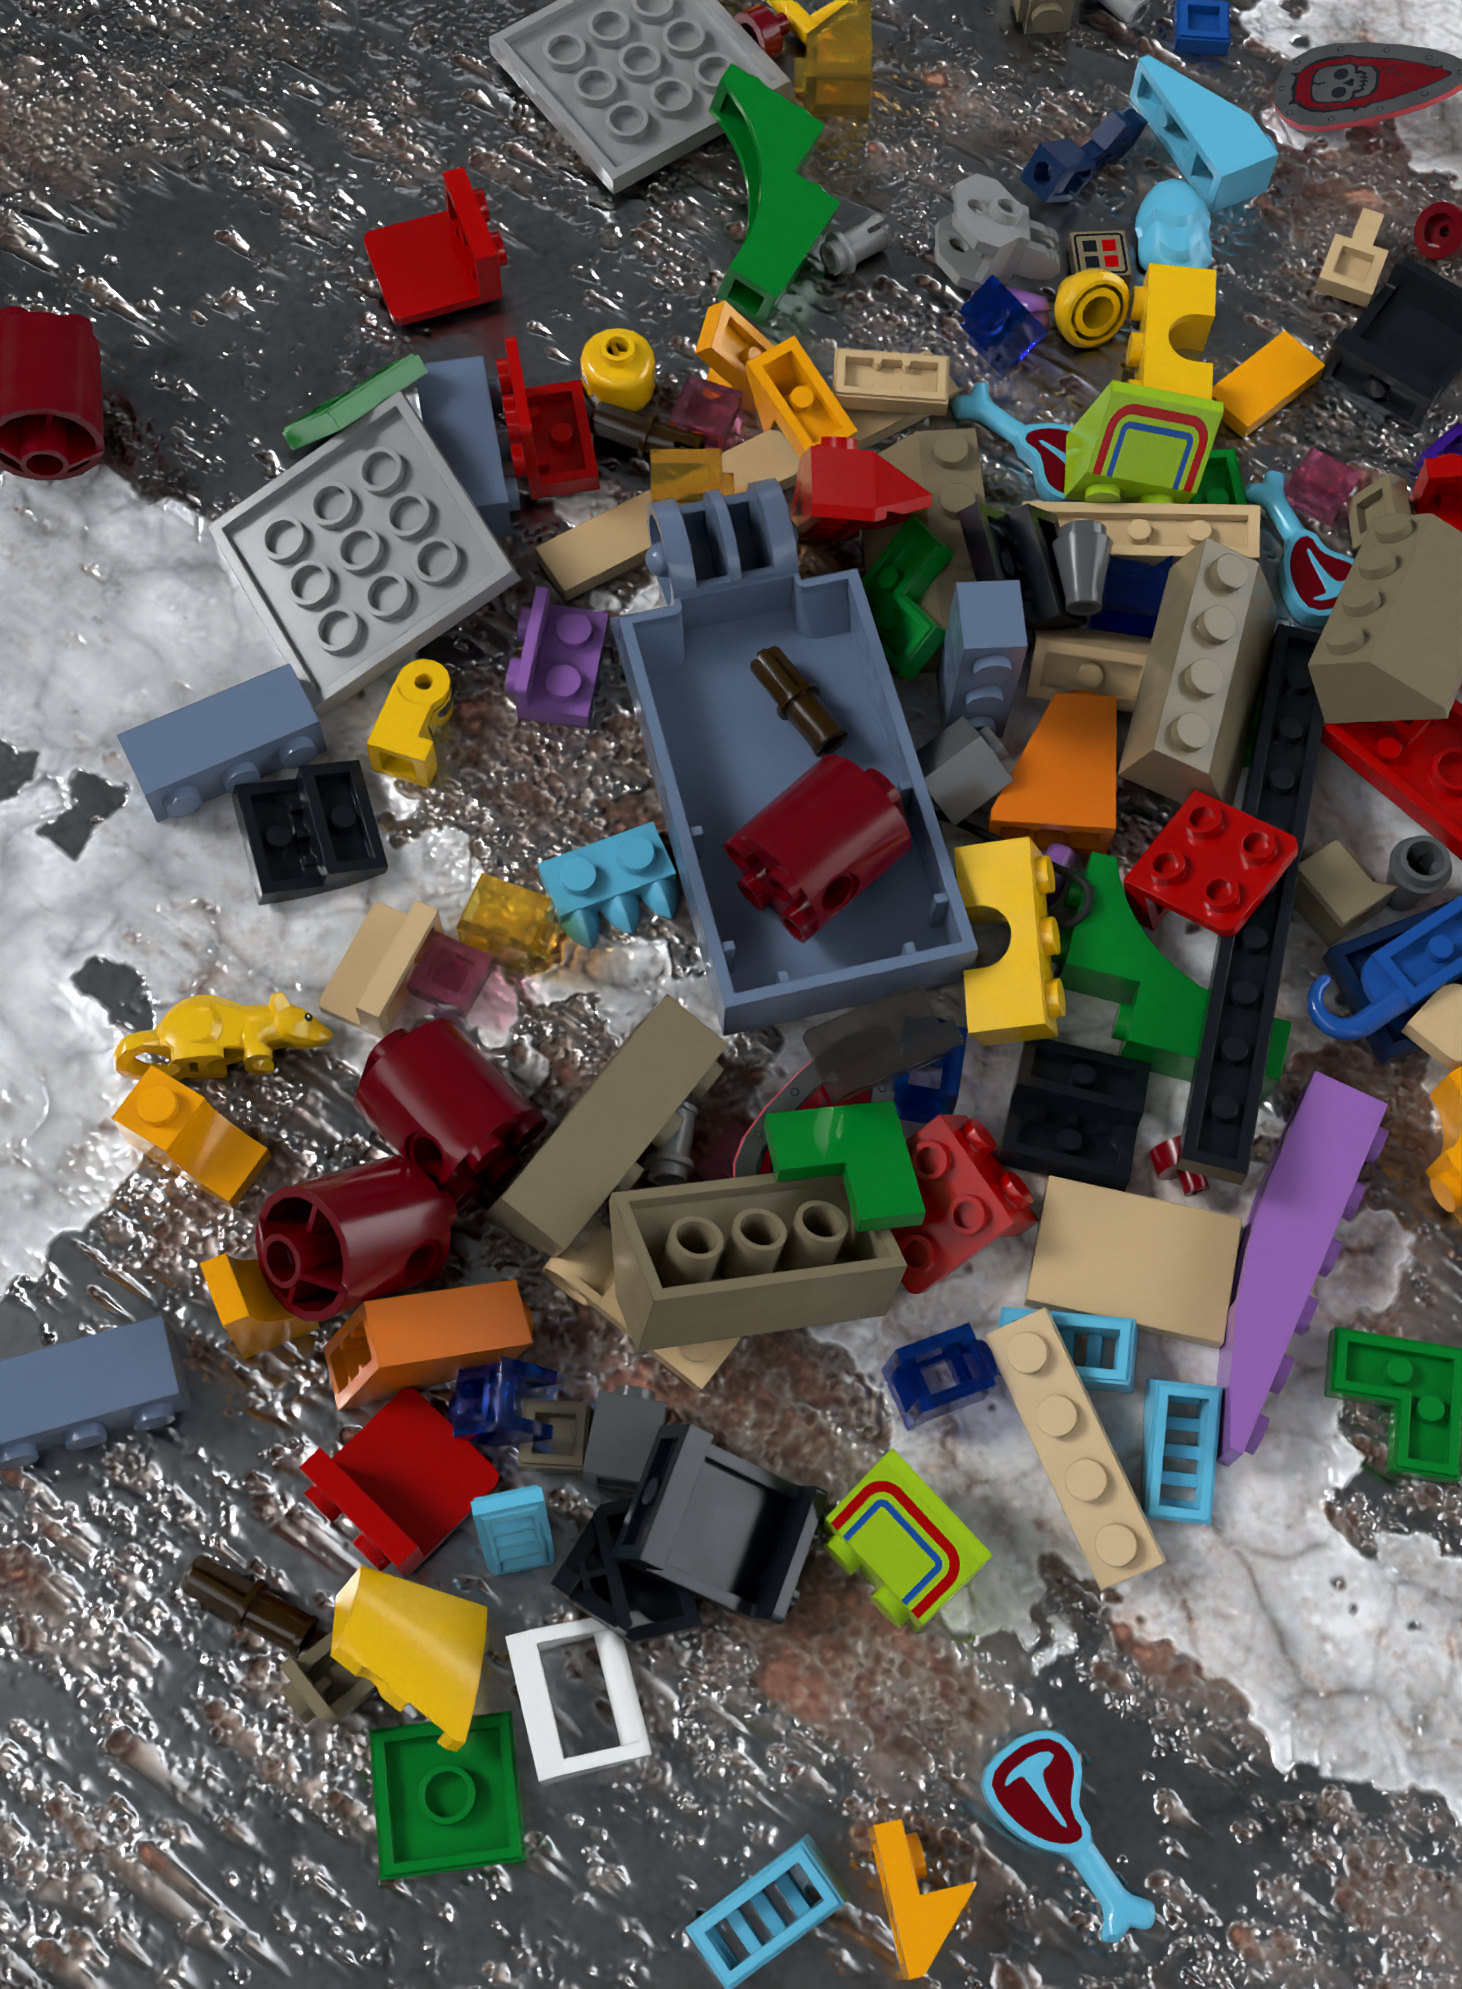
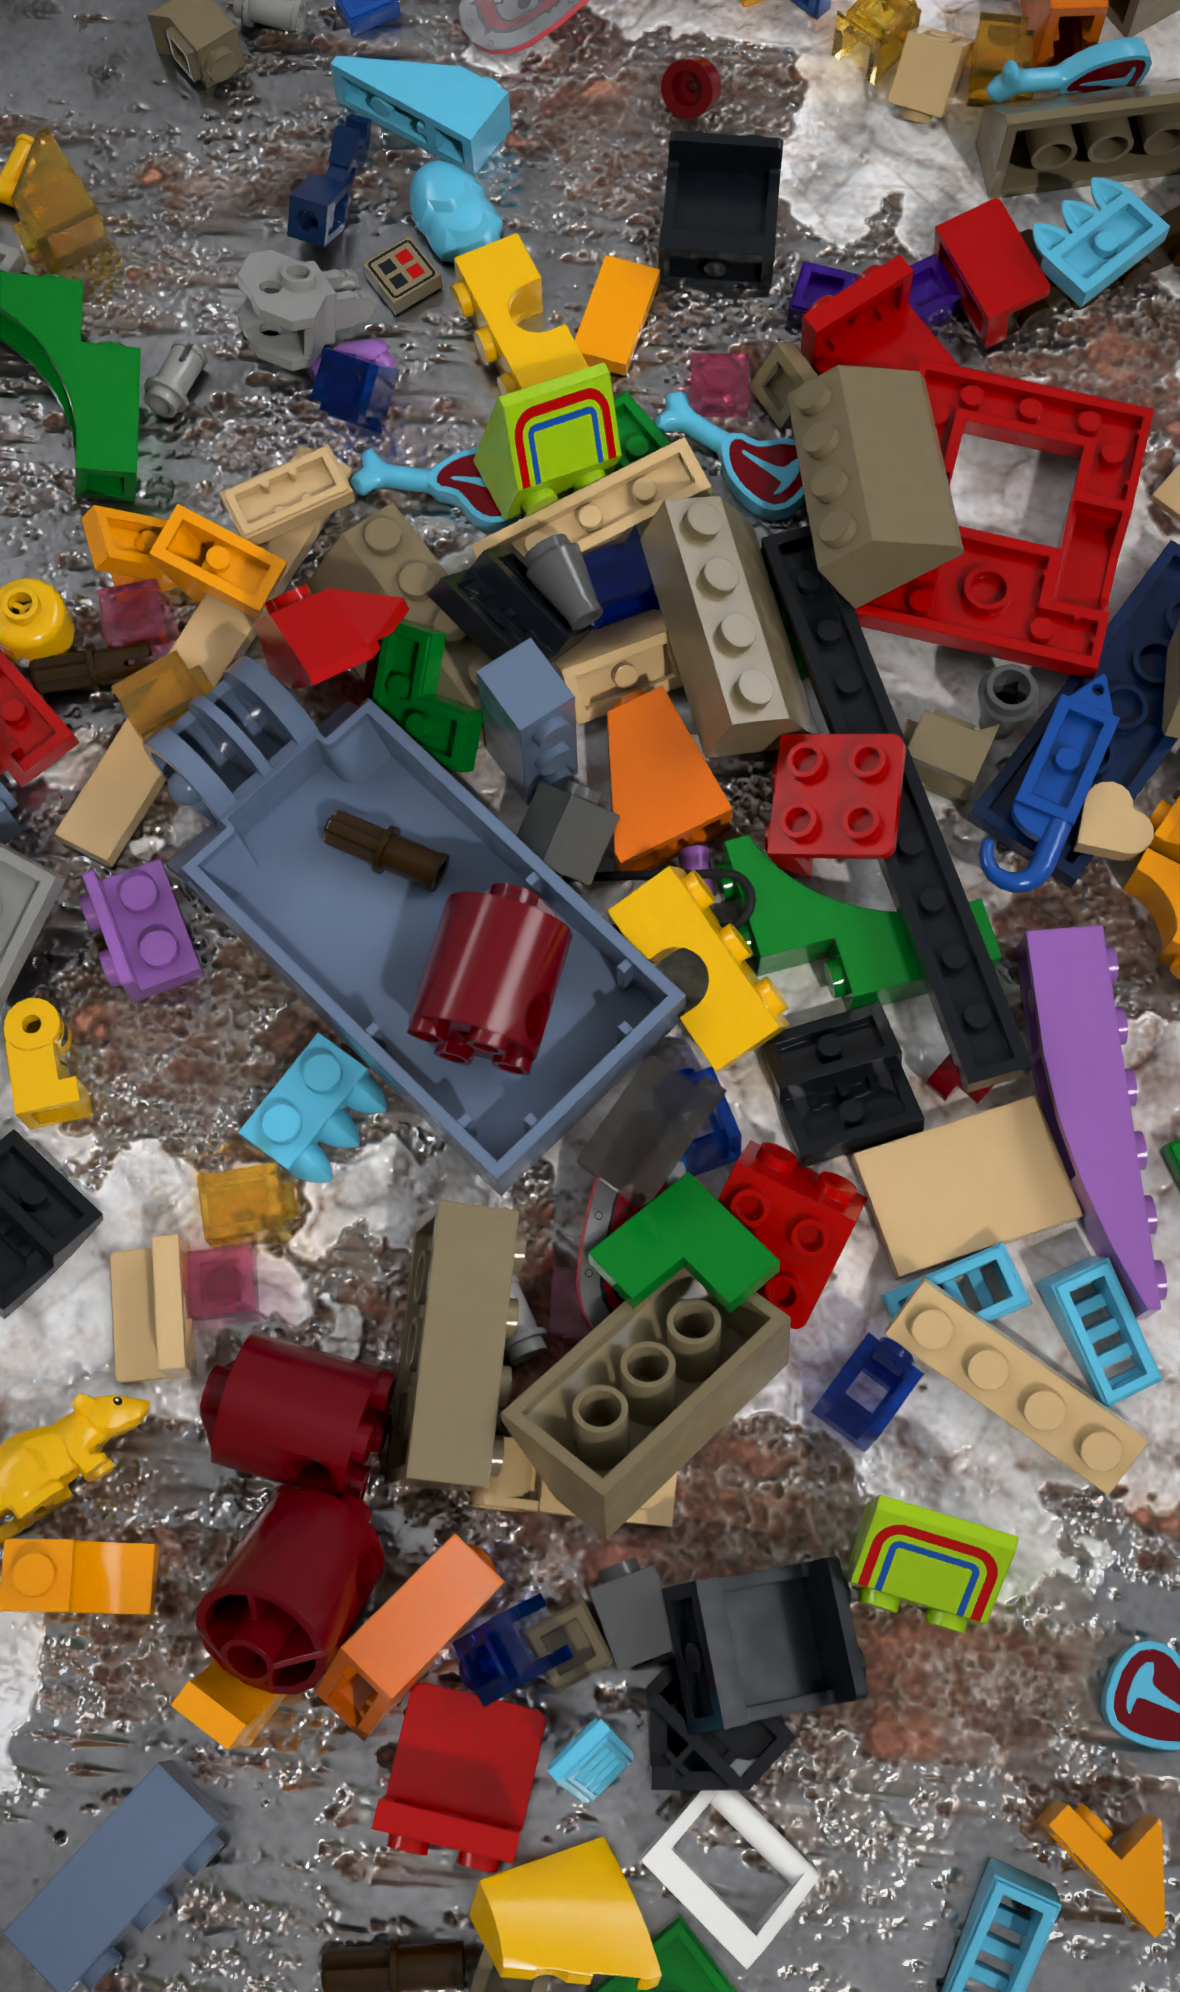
camera: 25 degrees left, 5 degrees up
yellow brick [1054,269,1130,348] -> none
tan plate [1314,207,1389,308] -> none

